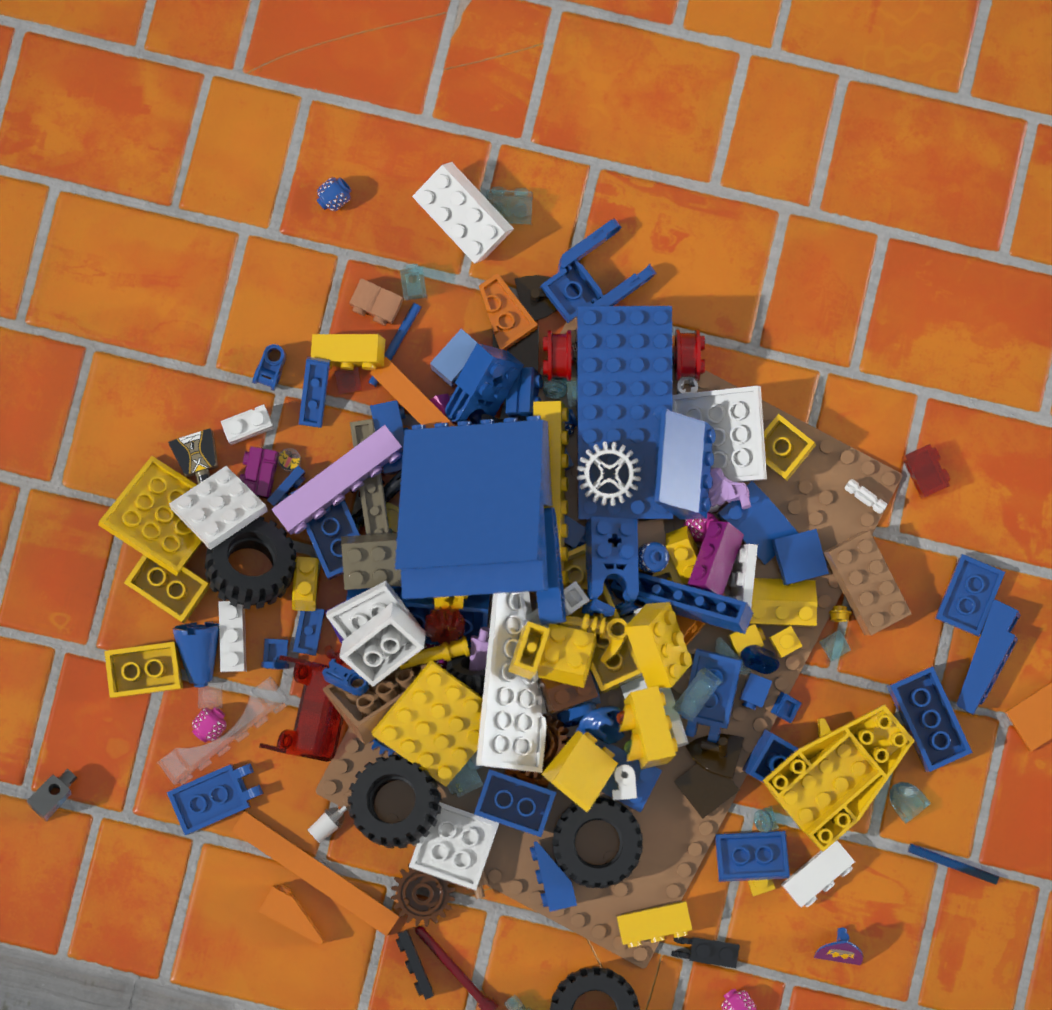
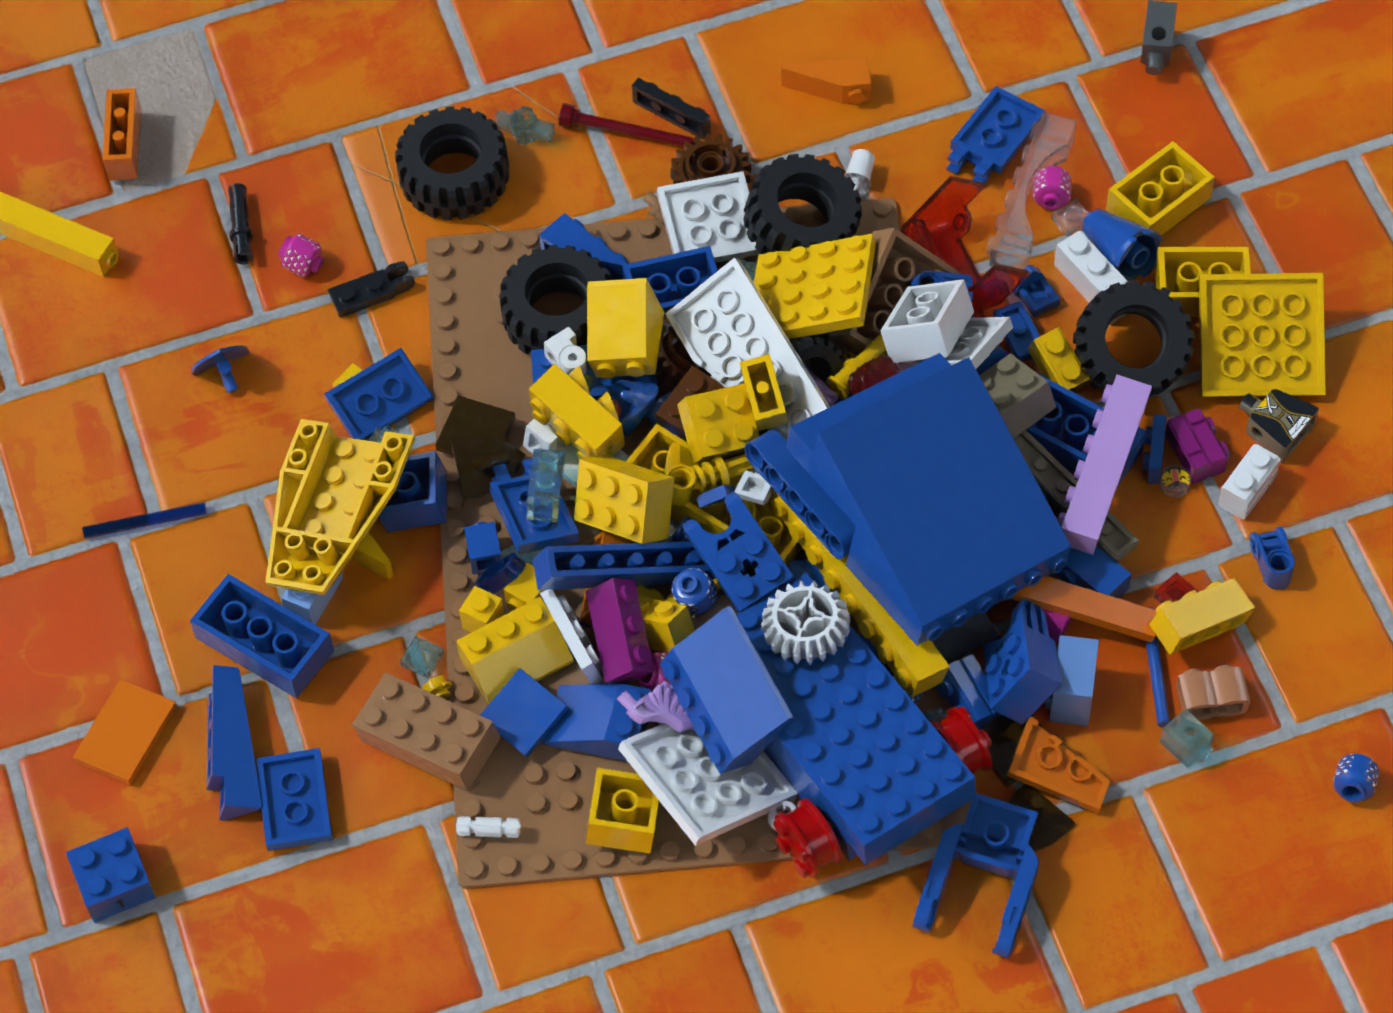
camera: 155 degrees right, 25 degrees down
white plate [169,466,268,550] -> none
orange tile [231,811,399,936] -> none
blue tile [299,357,330,428] -> none
white brick [412,162,514,264] -> none
clear light blue bracket [486,187,533,225] -> none
yellow brick [616,901,692,948] -> none
blue tile [771,692,802,723] -> none
white brick [781,840,855,907] -> none
clear light blue brick [889,782,931,824] -> none
clear red brick [902,444,950,499] -> none

